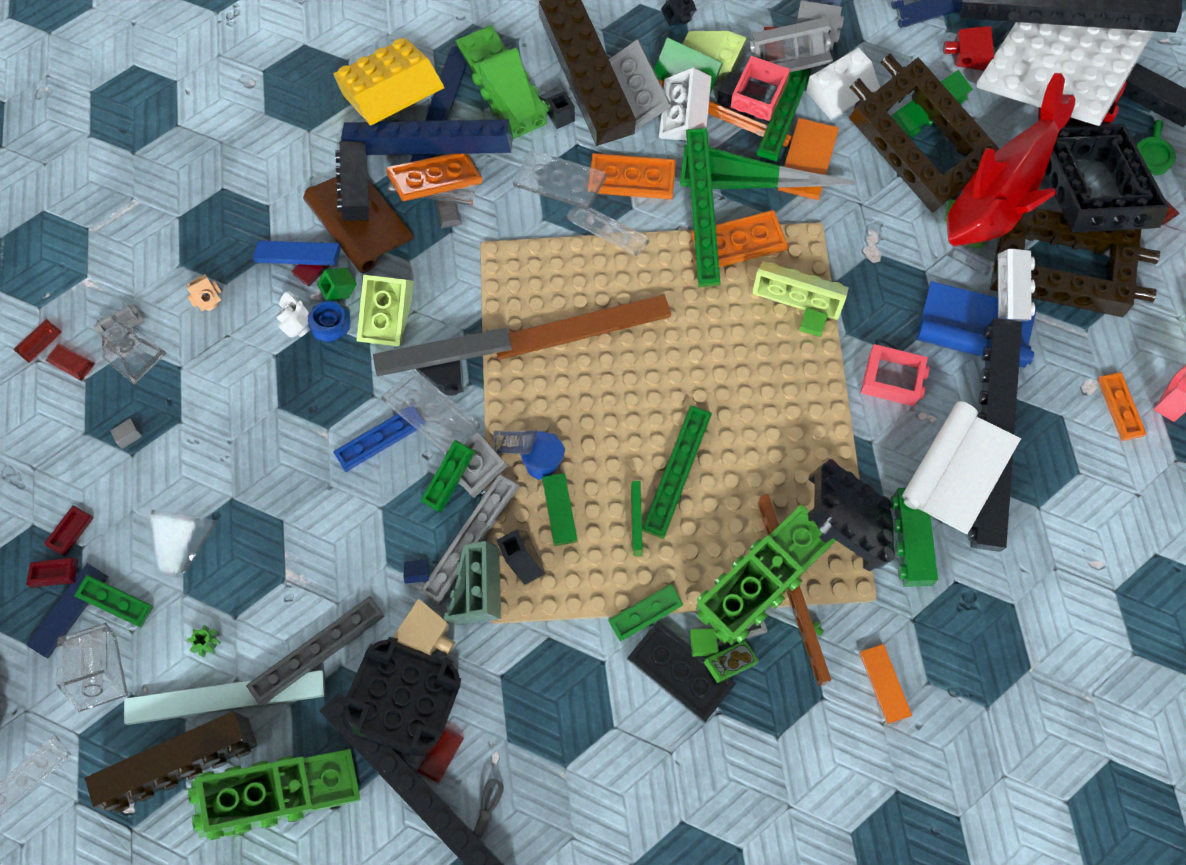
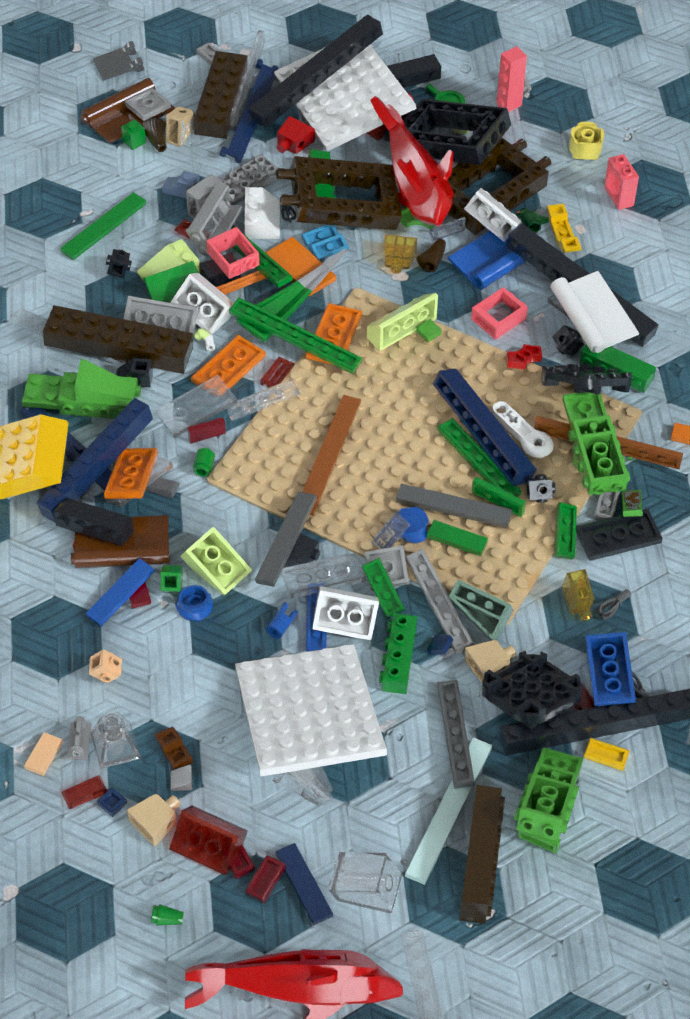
camera: 60 degrees left, 15 degrees down
clear red tile [13,319,62,363] -> none
green tile [74,575,154,628] -> none
bright green gear [187,625,221,658] -> none
white head [276,291,310,338] -> none
black slope [496,529,546,585] -> none
bright green tile [689,628,718,657] -> none
orange tile [1097,372,1147,441] -> none
none -> light nougat tile [24,732,63,776]
none -> dark blue tile [97,787,127,817]
none -> tan torso [127,794,181,847]
none -> reddish brown slope [155,726,193,770]
none -> clear red slope [169,805,248,875]
none -> dark red tile [188,417,226,444]
none -> green brick [193,448,215,477]
none -> arm [194,328,215,351]
none -> light grey tile [220,154,278,205]
none -> white plate [235,644,387,776]
none -> clear red tile [260,357,295,391]
none -> blue hinge [266,602,299,639]
none -> dark azure slope [301,225,349,260]
none -> white slope [312,586,379,640]
none -> green brick [379,613,417,694]
none -> clear yellow torso [384,234,418,274]
none -> dark grey tile [396,483,512,528]
none -> dark brown piece [416,238,446,272]
none -> dark blue brick [433,369,537,486]
none -> white beam [492,401,554,458]
none -> red tile [506,344,543,370]
none -> dark green animal [517,208,549,233]
none -> brick [526,474,556,503]
none -> yellow slope [547,203,581,253]
none -> black brick [552,325,584,356]
none -> clear yellow torso [561,569,594,620]
none -> yellow tile [584,738,630,771]
none -> blue slope [586,632,636,706]
none -> dark grey piece [597,589,631,619]

